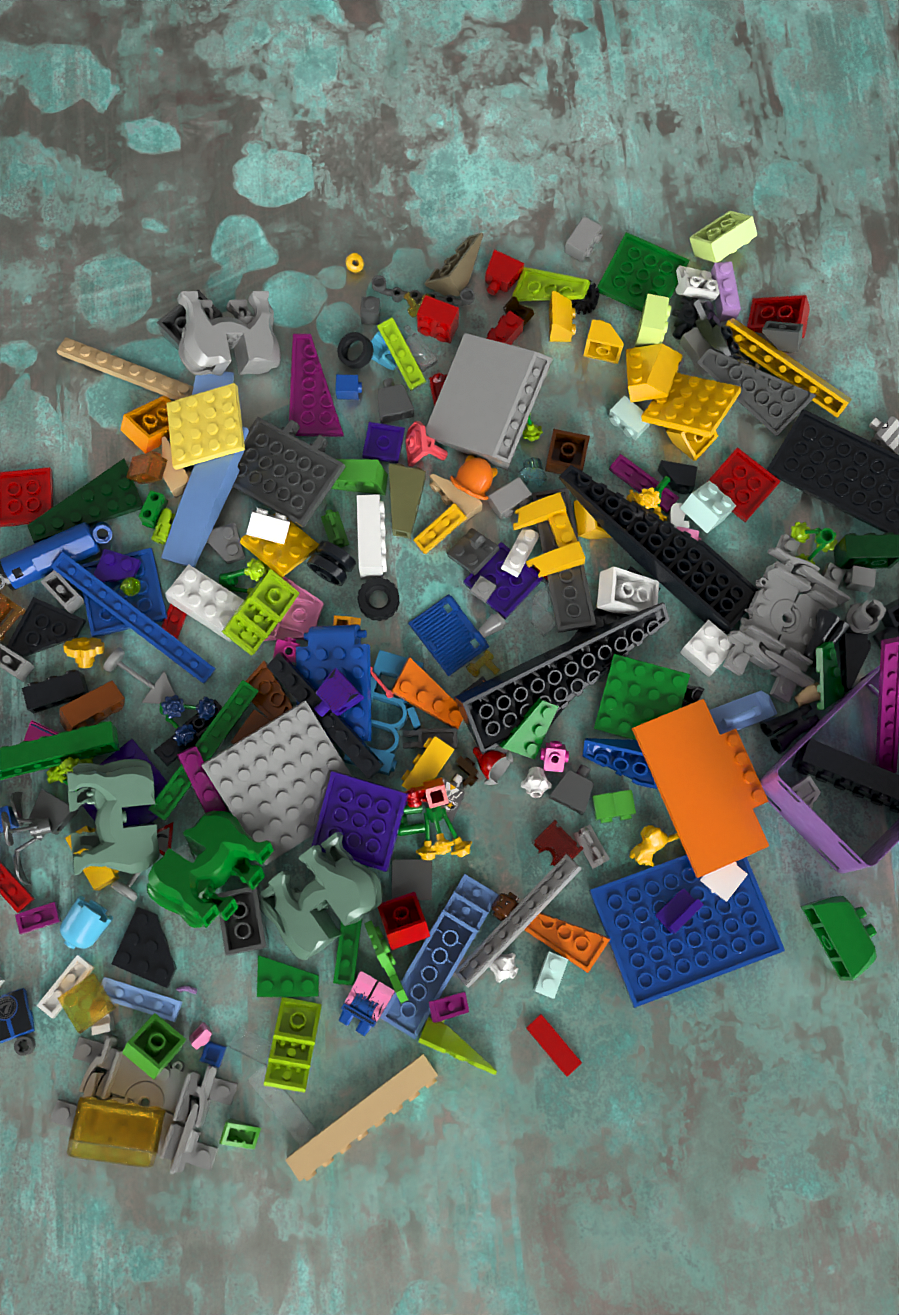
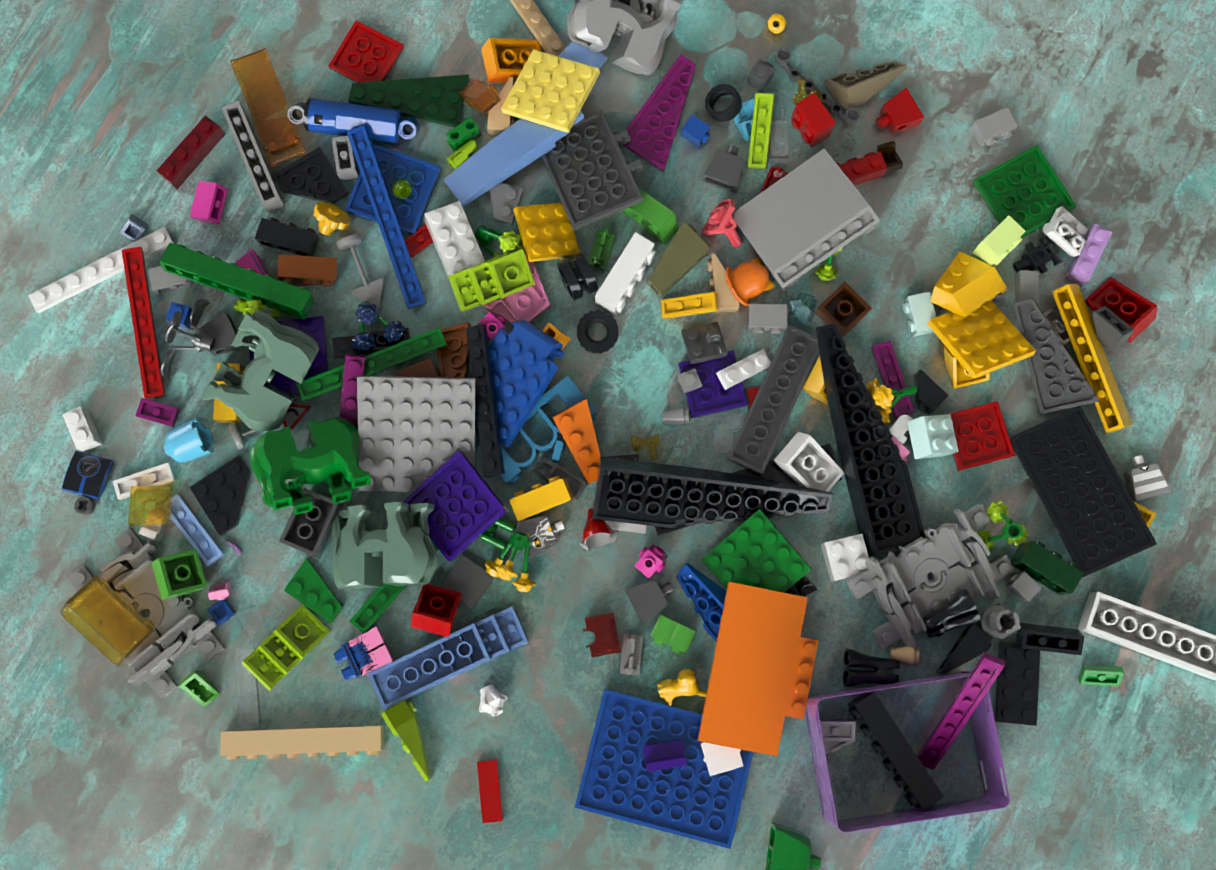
camera: 35 degrees right, 5 degrees up
dark purple wing [93,549,141,583] -> none
white slope [246,508,290,544] -> none
dark purple torso [314,667,365,717] -> none
dark purple plate [362,422,405,463] -> none
bright green wing [364,920,408,1003] -> none
coral hinge [371,666,394,698] -> none
red brick [406,777,449,808] -> none
blue window [408,594,490,677] -> none
magenta plate [429,992,469,1022] -> none
light grey tile [455,854,581,988] -> none
dark brown bracket [456,756,479,788] -> none
reddish brown head [491,892,519,921] -> none
wing [499,698,559,760] -> none
lime wing [511,267,590,301] -> none
yellow wedge [513,492,585,577] -> none
white rock [521,767,552,798] -> none
orange wing [524,912,610,973] -> none
light aqua brick [533,952,568,999] -> none
yellow slope [549,291,576,342] -> none
black tyre [572,280,599,315] -> none
yellow slope [583,319,624,364] -> none
yellowish green brick [689,211,757,263] -> none
black slope [694,299,742,359] -> none
light blue piece [709,690,777,735] -> none
green wing [816,641,844,710] -> none

